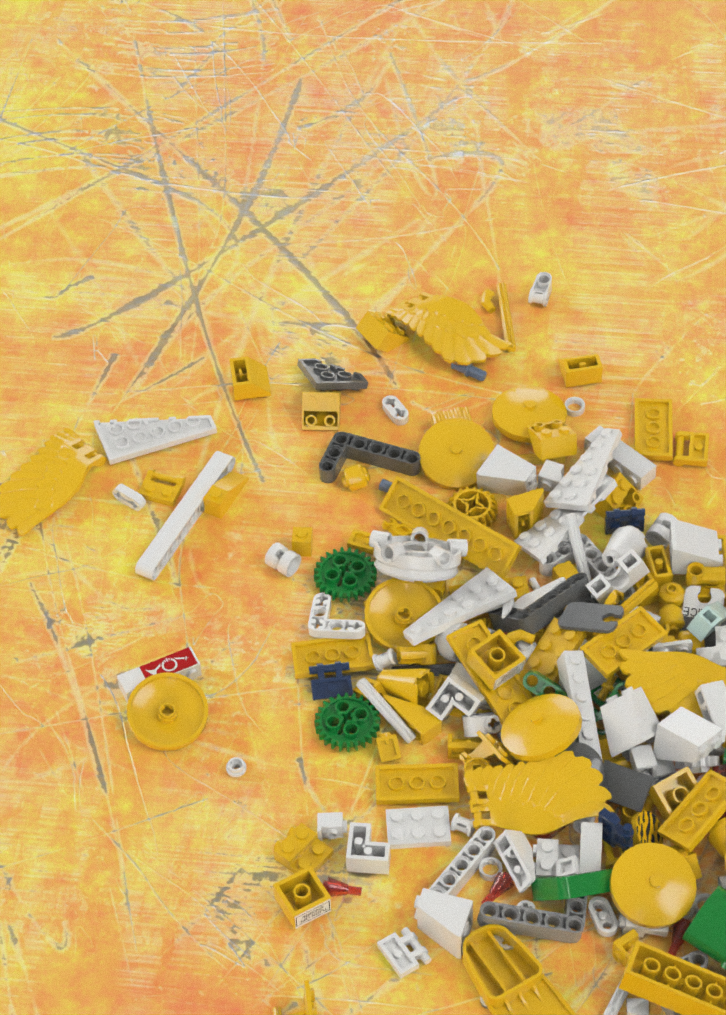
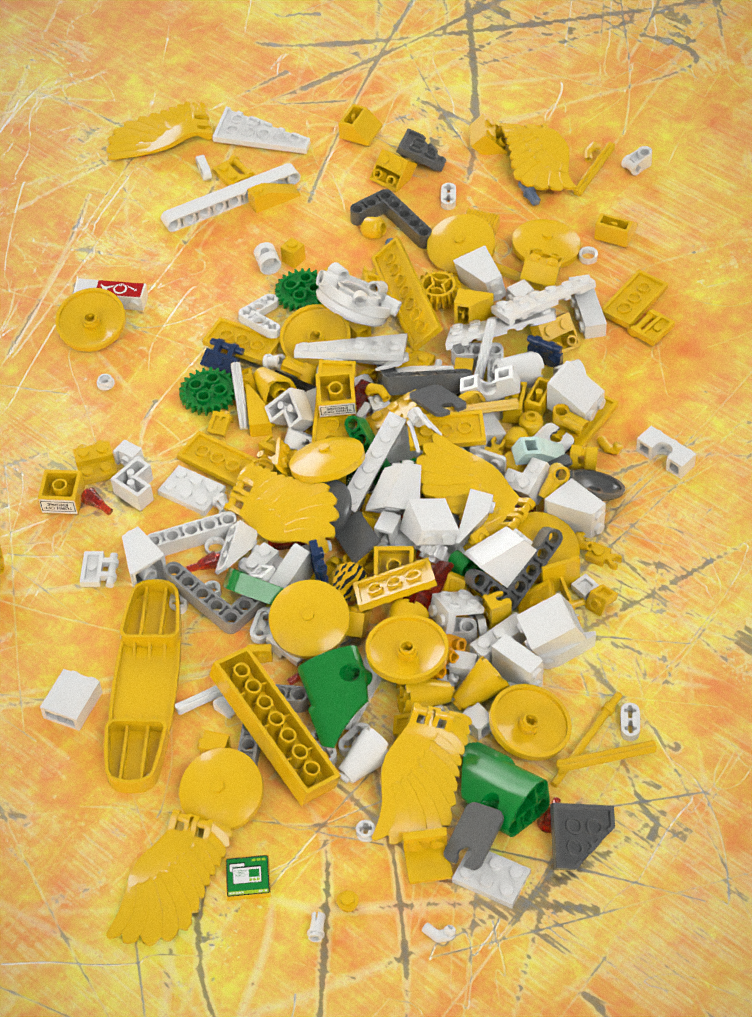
camera: 35 degrees right, 0 degrees up
none -> white plant [407,407,442,454]

